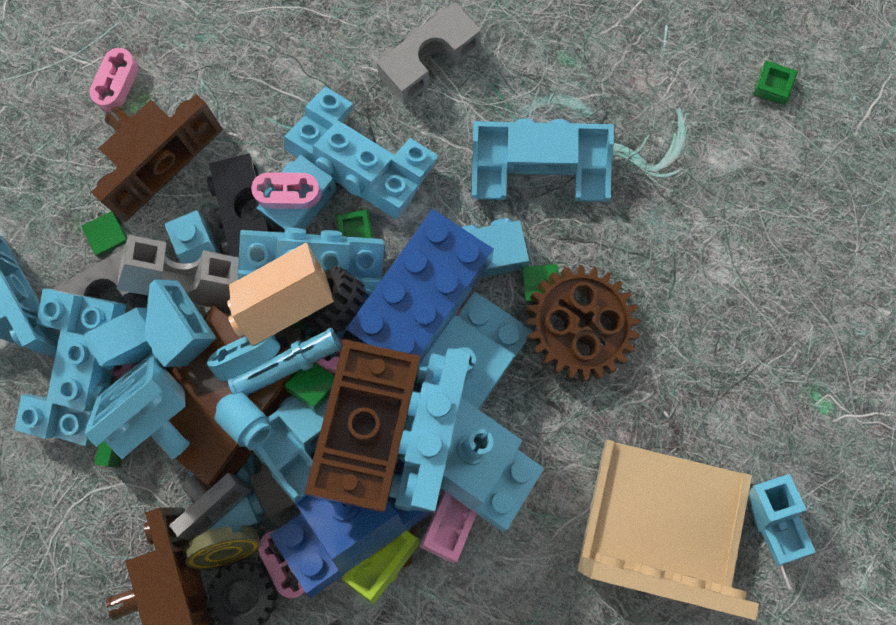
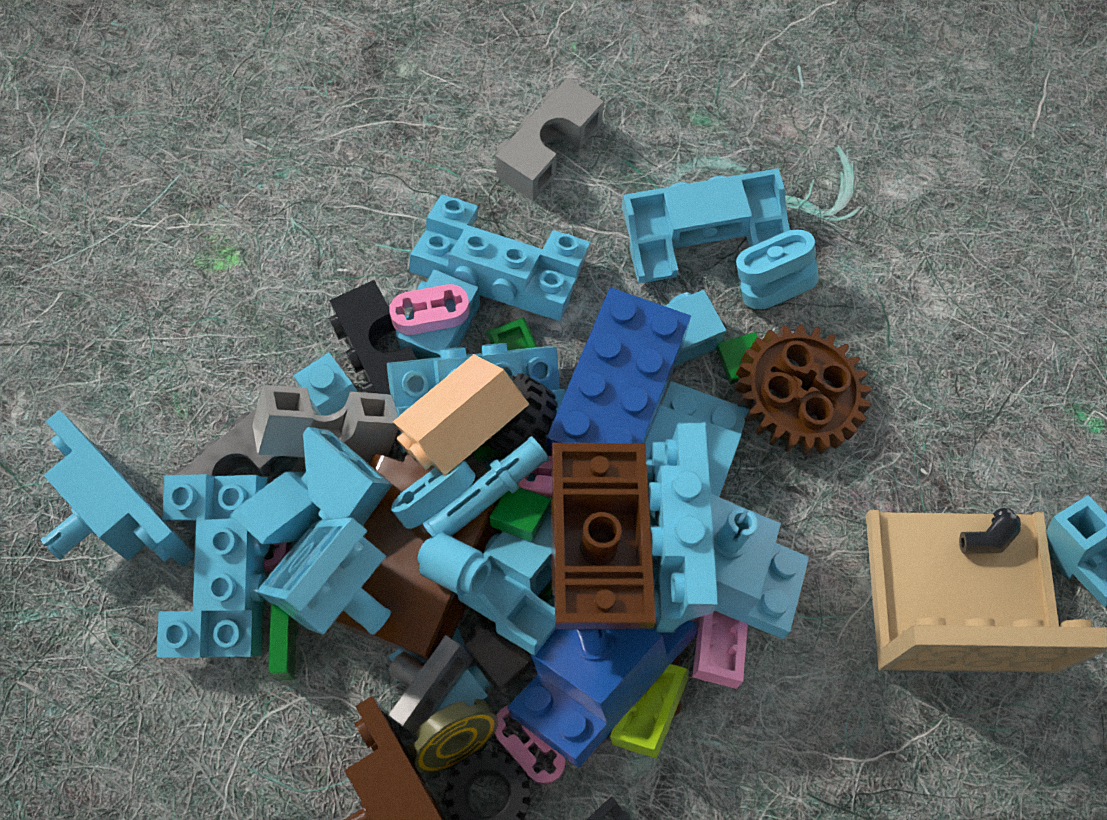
camera: 20 degrees left, 10 degrees down
green tile [81,211,127,258] -> none
bright pink beam [90,48,138,112] -> none
reddish brown brick [91,94,223,223] -> none
green tile [752,60,798,105] -> none
none -> medium azure brick [736,230,819,309]
none -> black arm [959,507,1021,554]

